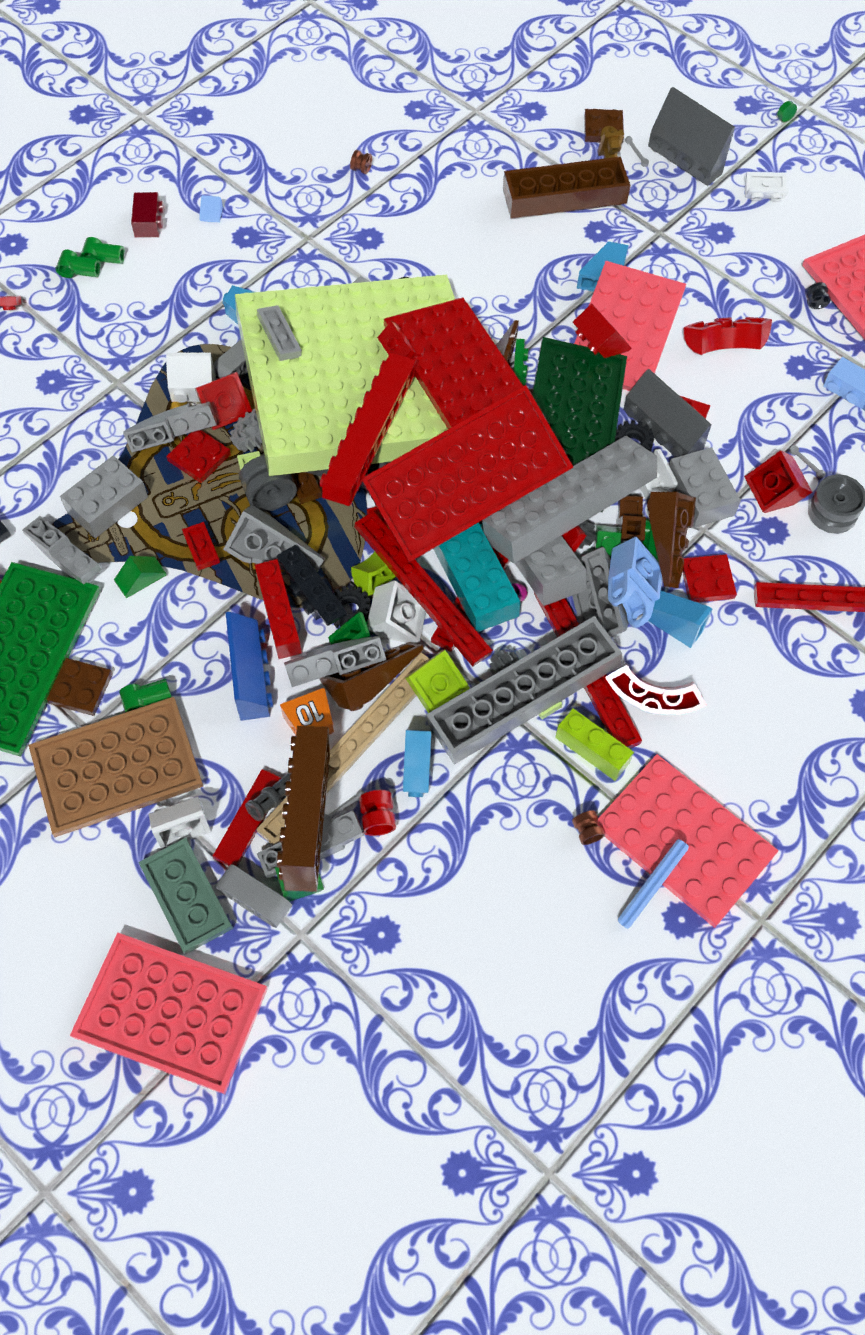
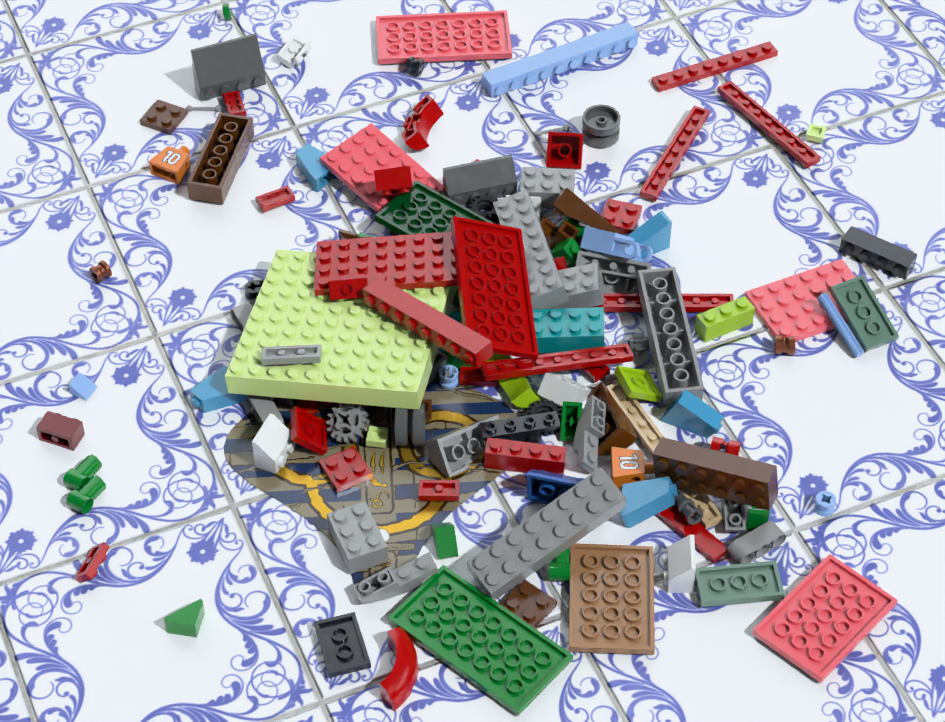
camera: 65 degrees left, 15 degrees down
light grey slope [123,402,217,452] -> none
pearl gold hips [597,126,624,158] -> none
brick [605,663,707,715] -> none
none -> orange torso [149,146,191,185]
none -> red plate [222,90,247,117]
none -> plate [255,185,296,212]
none -> light blue wheel [439,365,458,389]
none -> light grey brick [467,467,626,600]
none -> dark azure slope [621,476,678,528]
none -> light blue wheel [814,491,836,517]
none -> sand green plate [829,275,899,352]
none -> brick [839,226,918,280]

